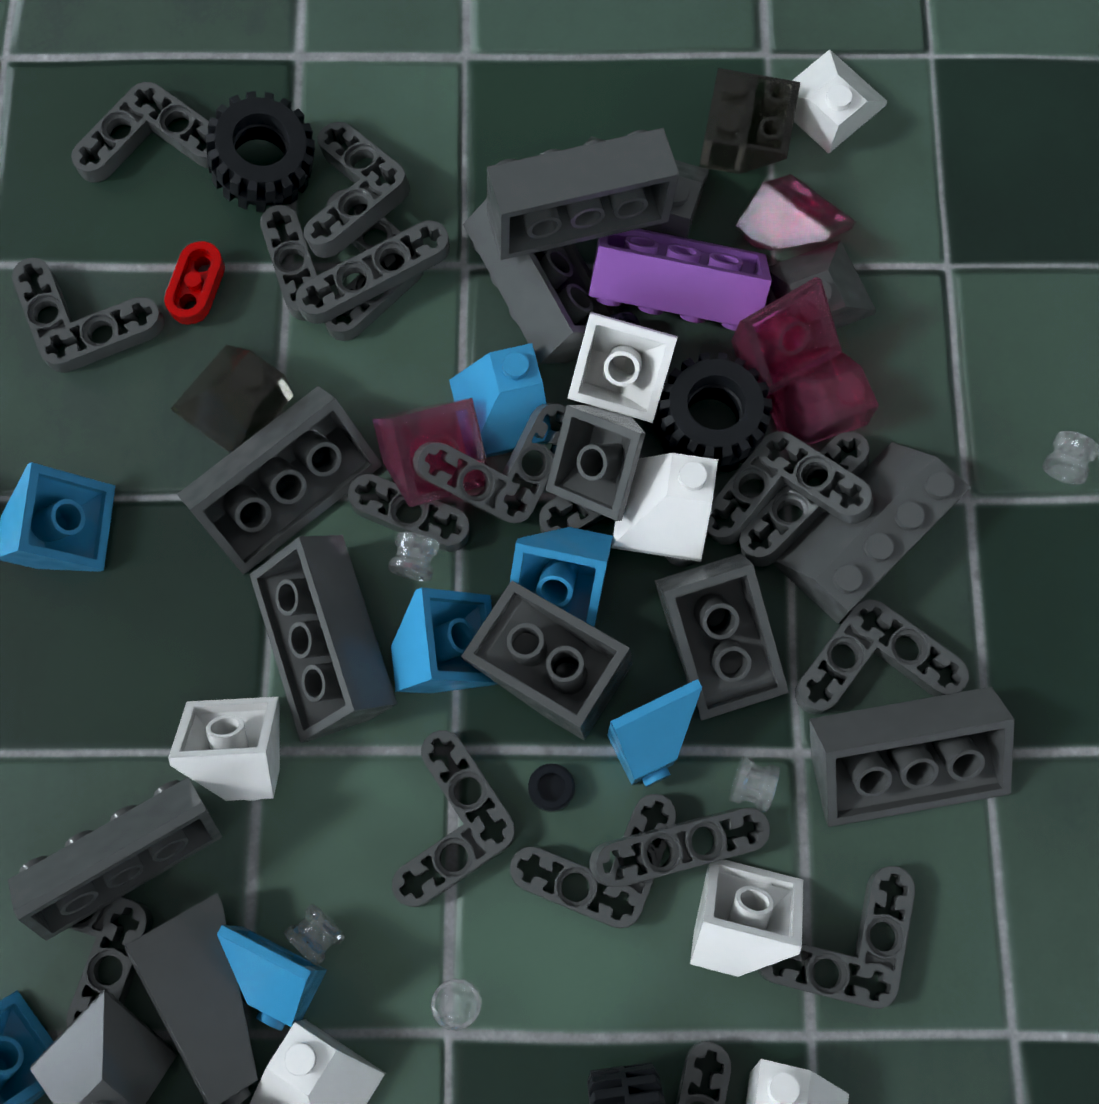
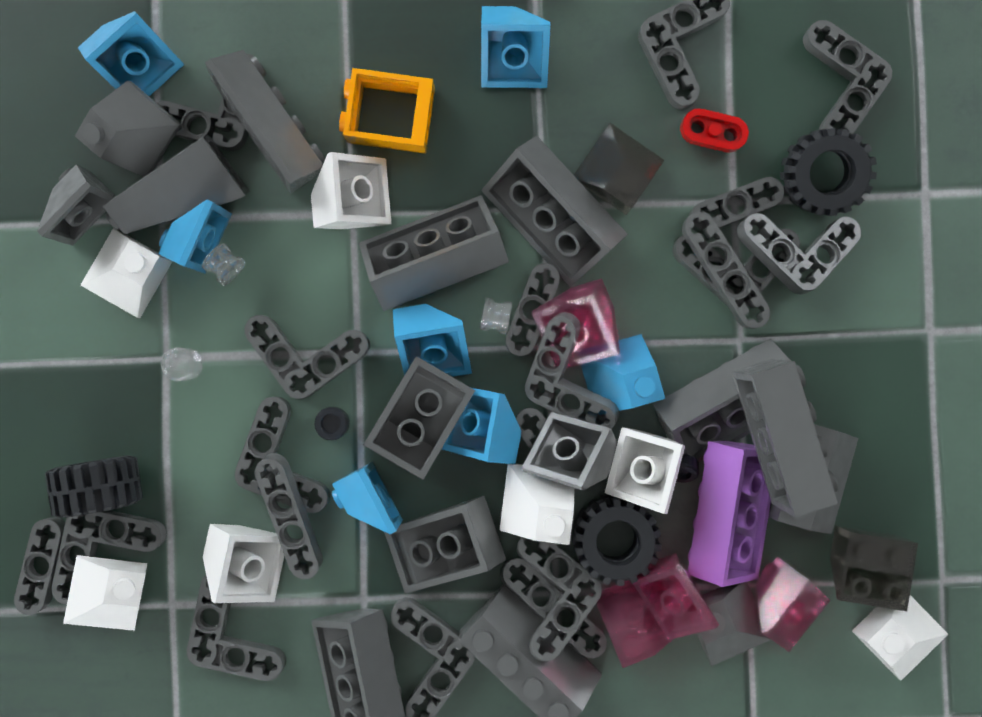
camera: 90 degrees right, 15 degrees up
clear wheel [729,756,780,813] -> none
none -> light orange window [339,68,435,154]

